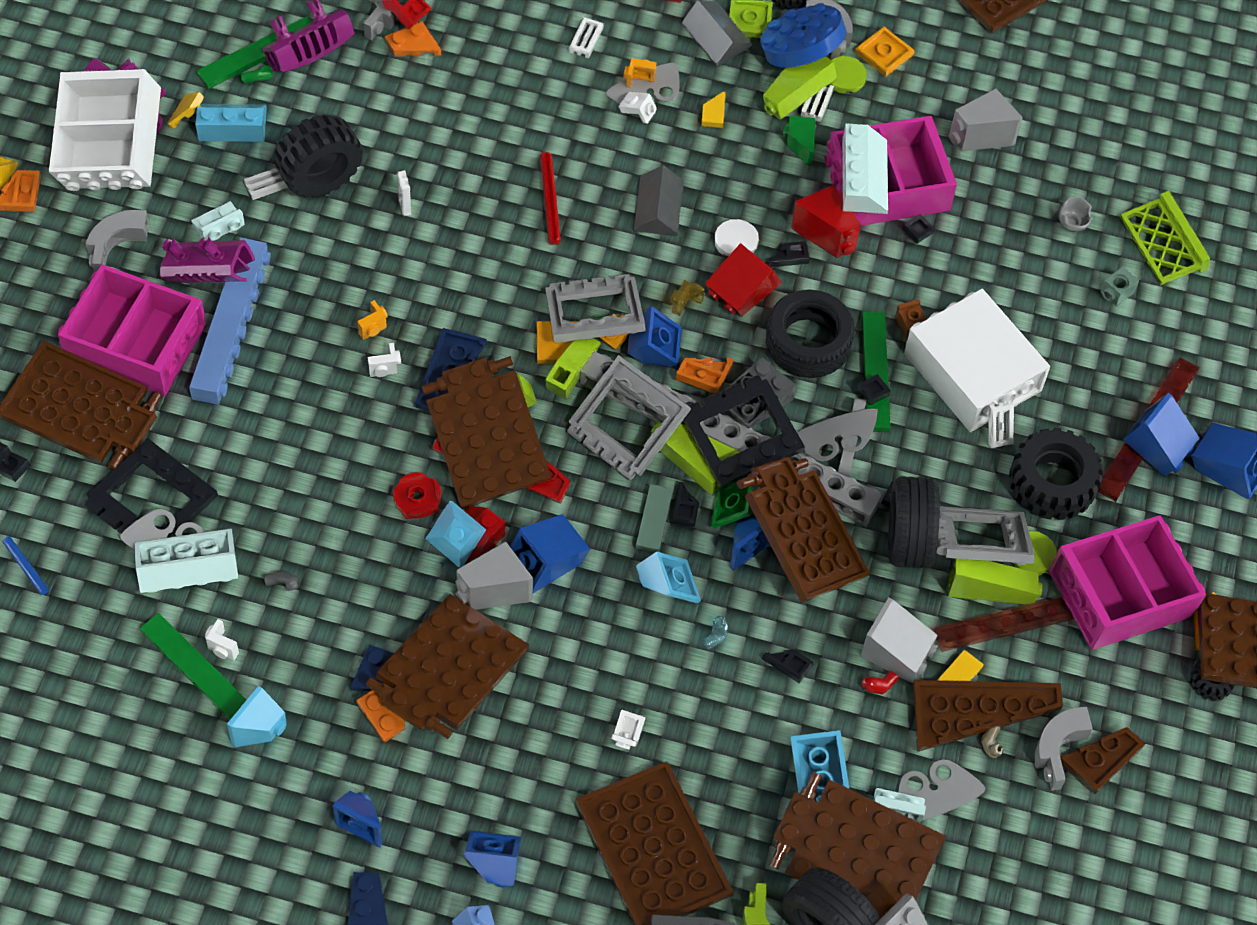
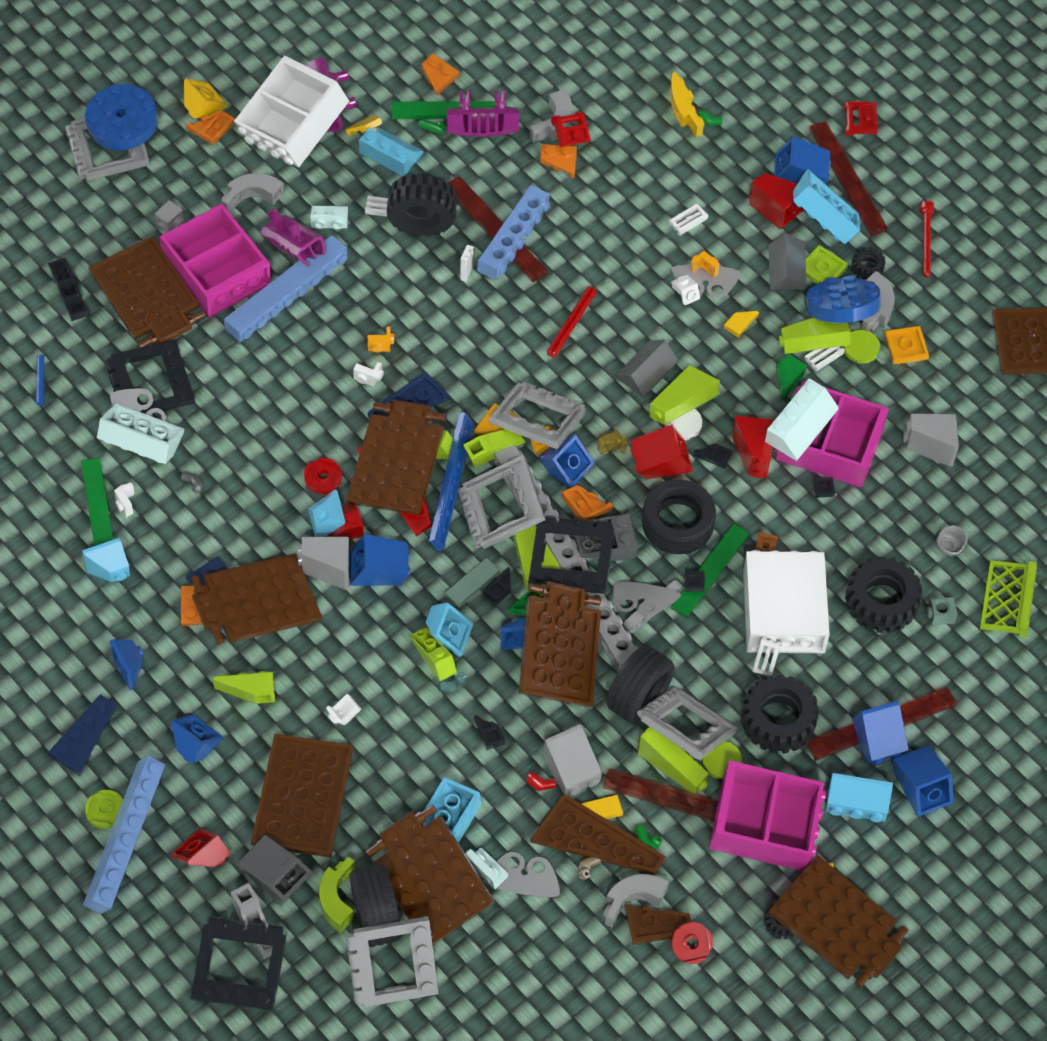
camera: 35 degrees right, 0 degrees up
none -> light grey brick [155,200,184,232]
none -> lime slope [213,671,275,704]
none -> lime slope [409,627,457,681]
none -> orange wing [422,54,459,96]
none -> blue tile [429,412,474,551]
none -> clear red tile [449,176,548,283]
none -> medium blue brick [477,185,551,280]
none -> green arm [635,825,662,849]
none -> lime slope [650,365,720,425]
none -> red plate [671,921,713,964]
none -> medium azure slope [825,773,893,822]
none -> black tyre [845,556,922,633]

